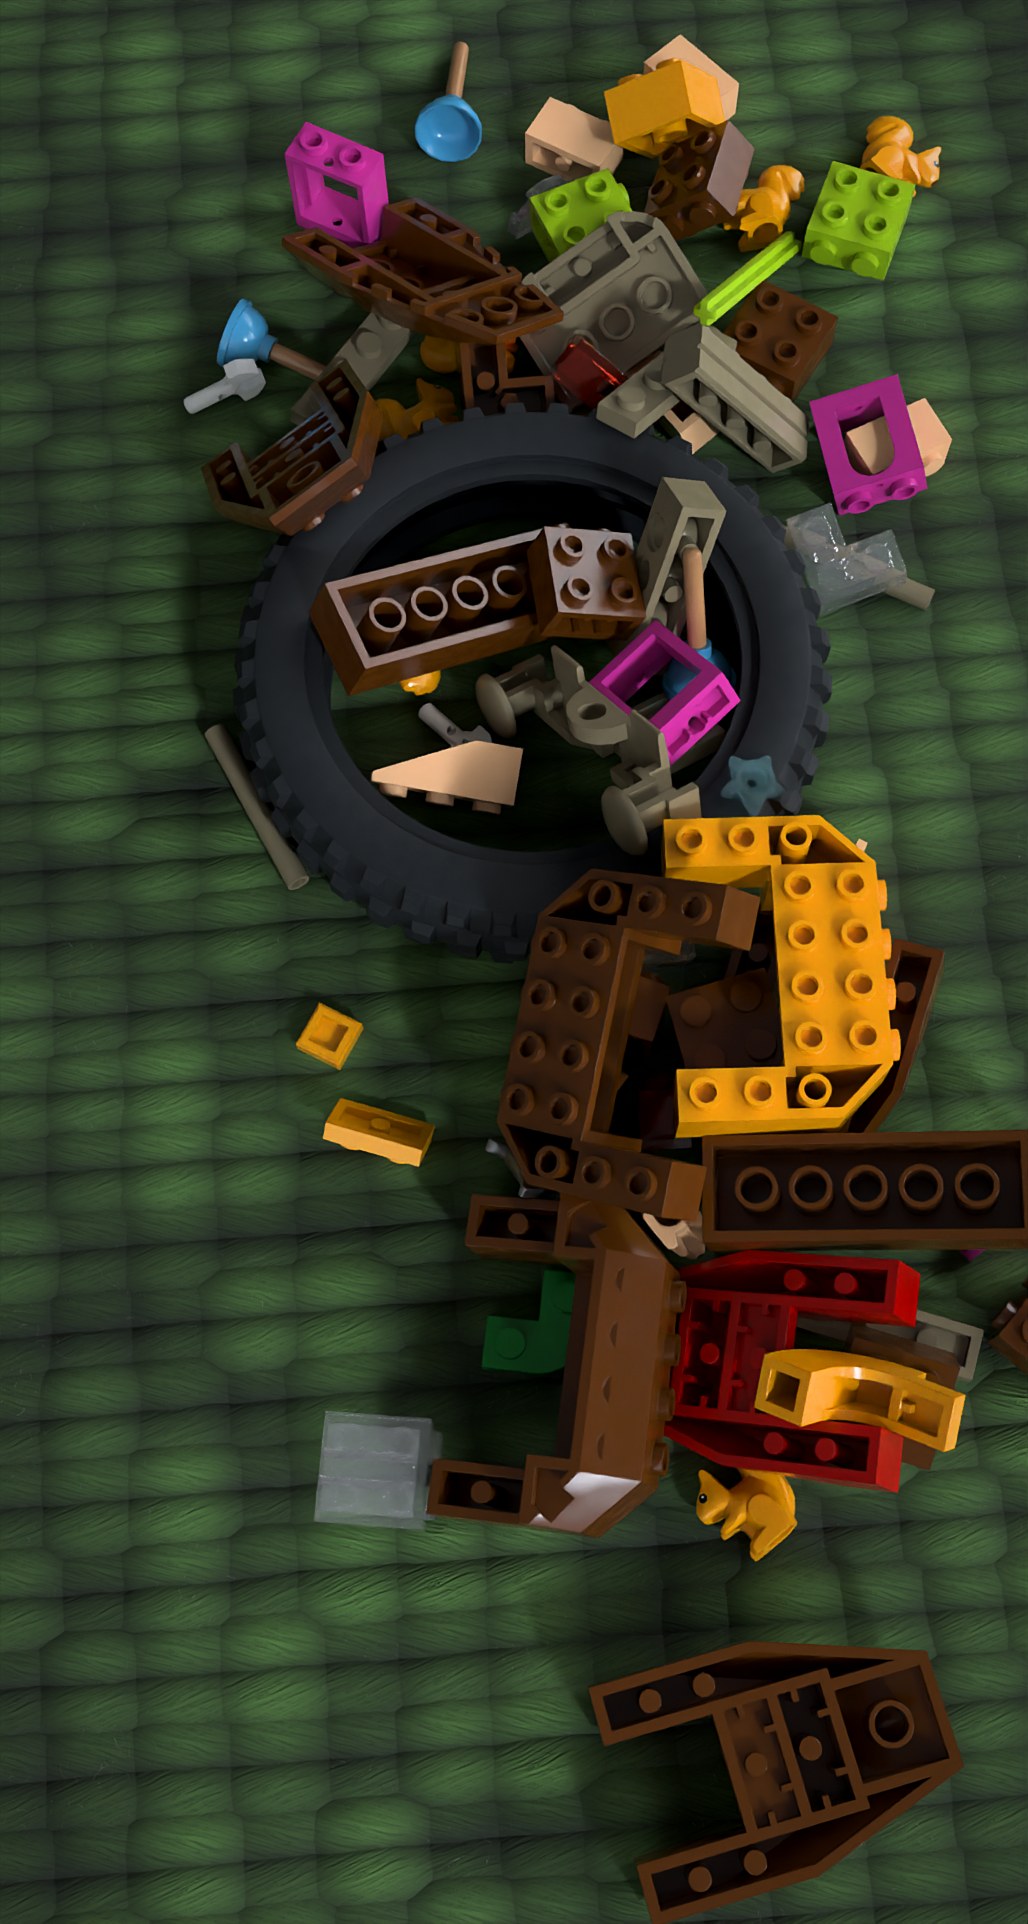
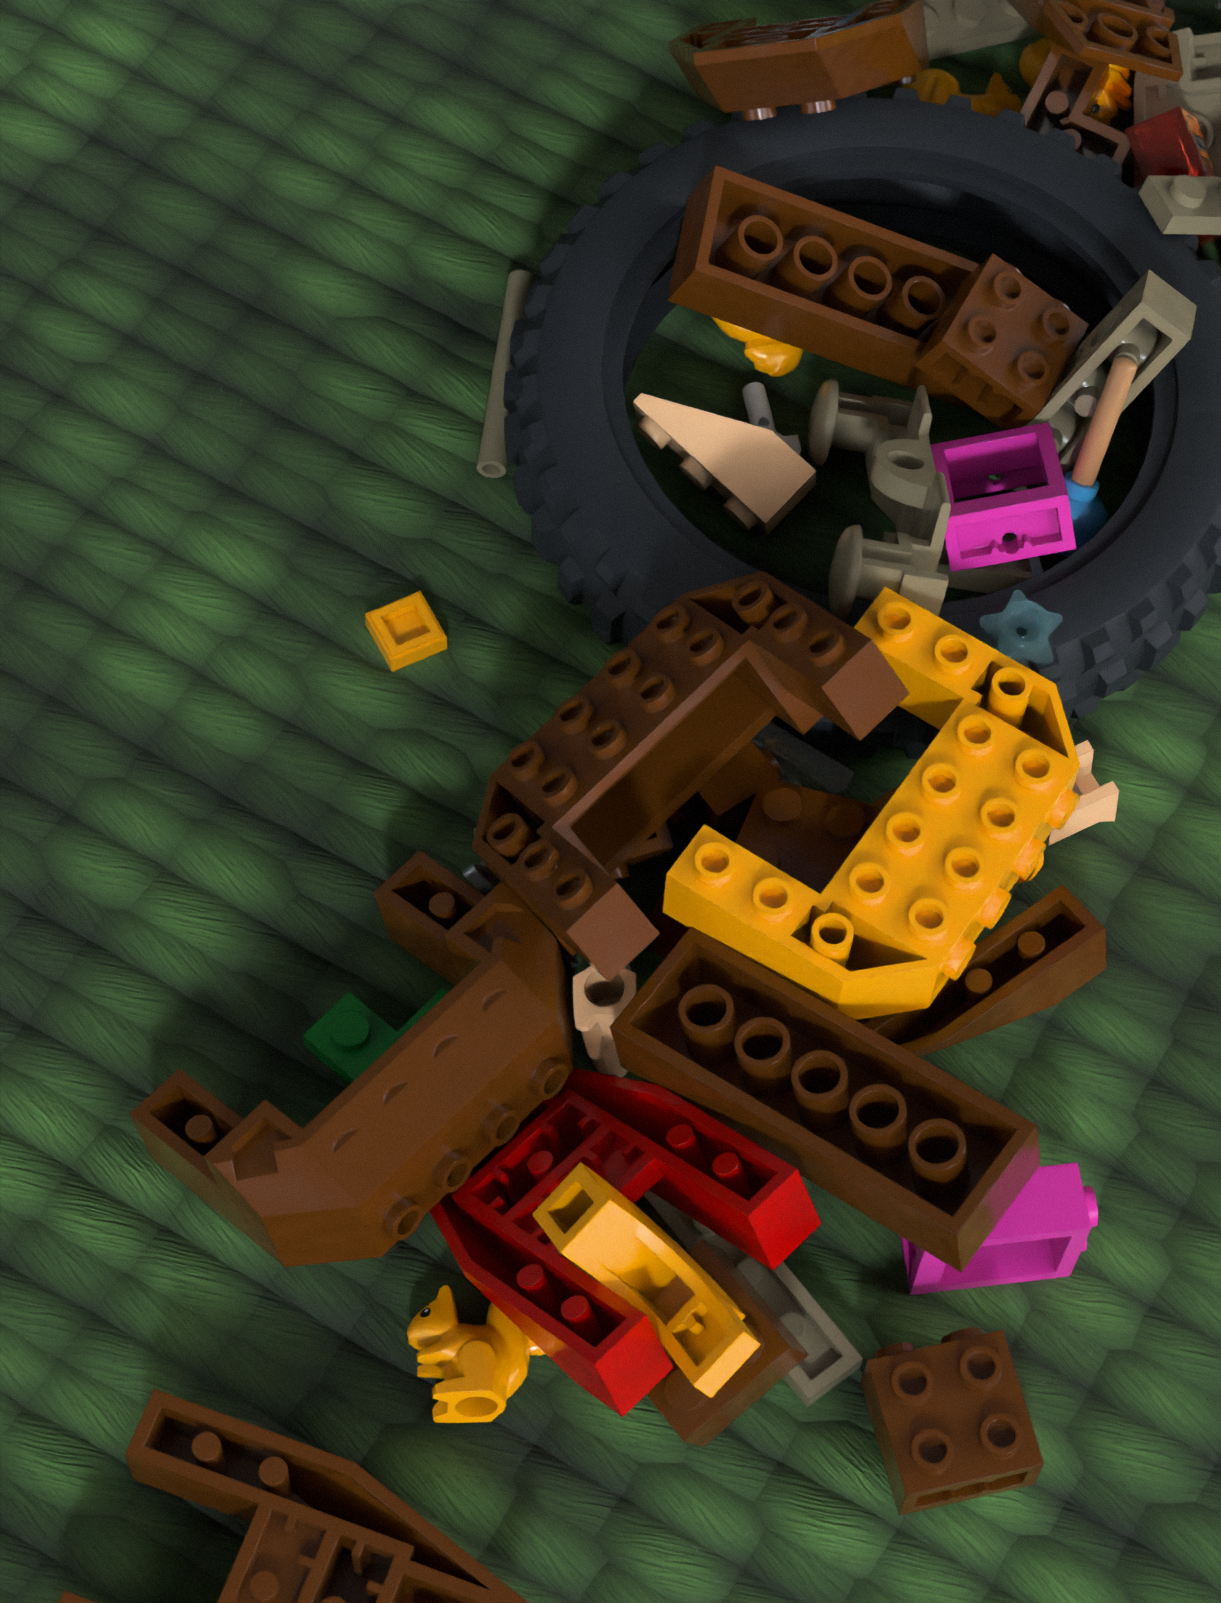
camera: 30 degrees right, 10 degrees down
clear brick [314,1411,443,1532] -> none
light orange plate [323,1098,435,1167] -> none

